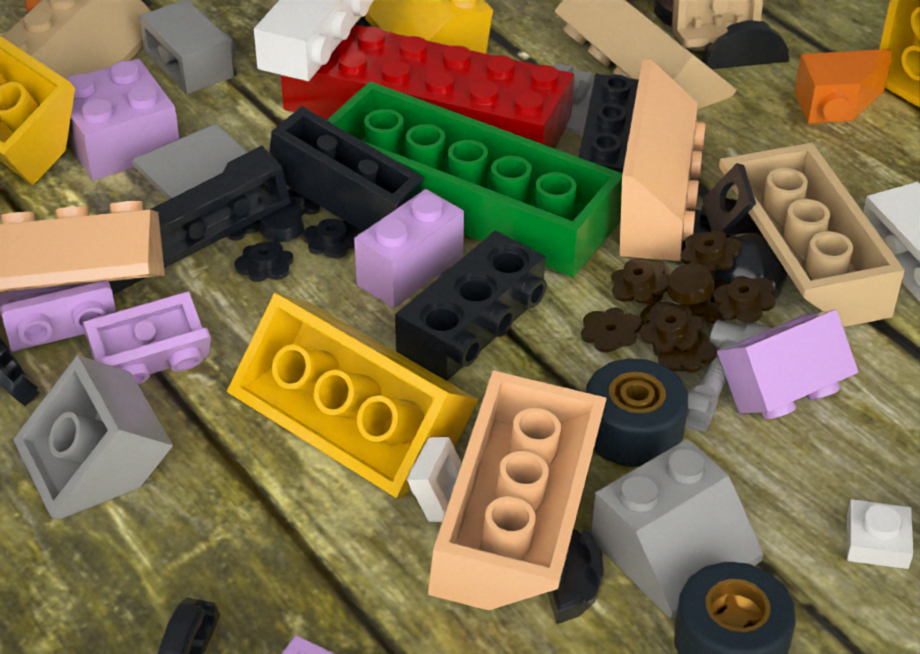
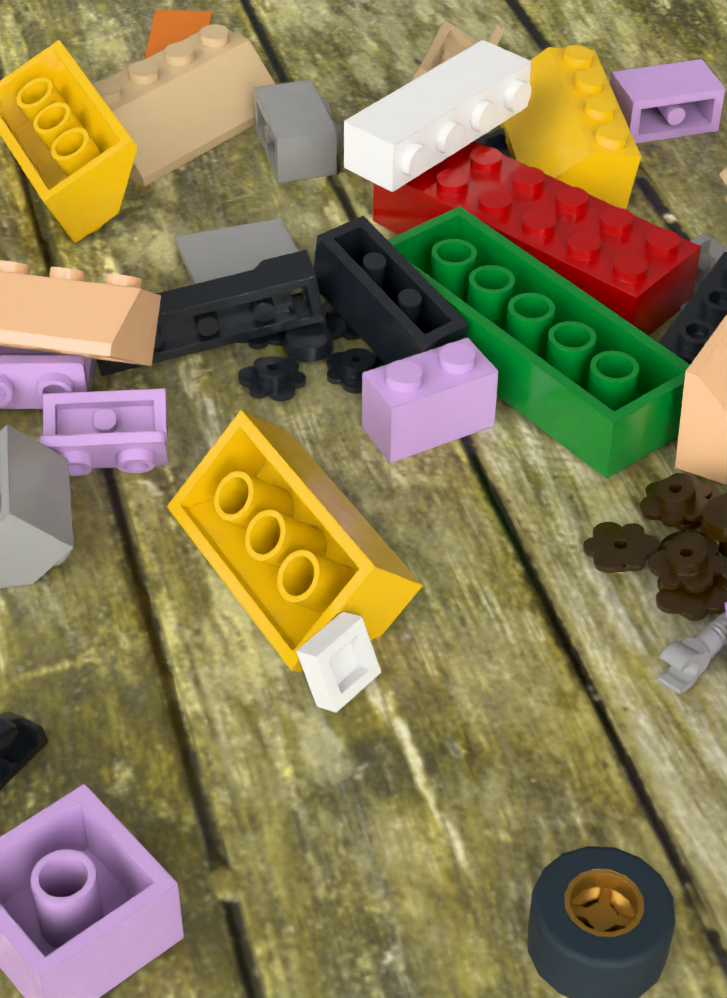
camera: 20 degrees right, 0 degrees up
lavender brick [67,58,180,181] -> none
black brick [395,231,547,381] -> none
light nougat slope [428,370,606,611] -> none
black tile [547,528,604,624] -> none
black wheel [586,358,688,467] -> none
light grey slope [591,439,763,619] -> none

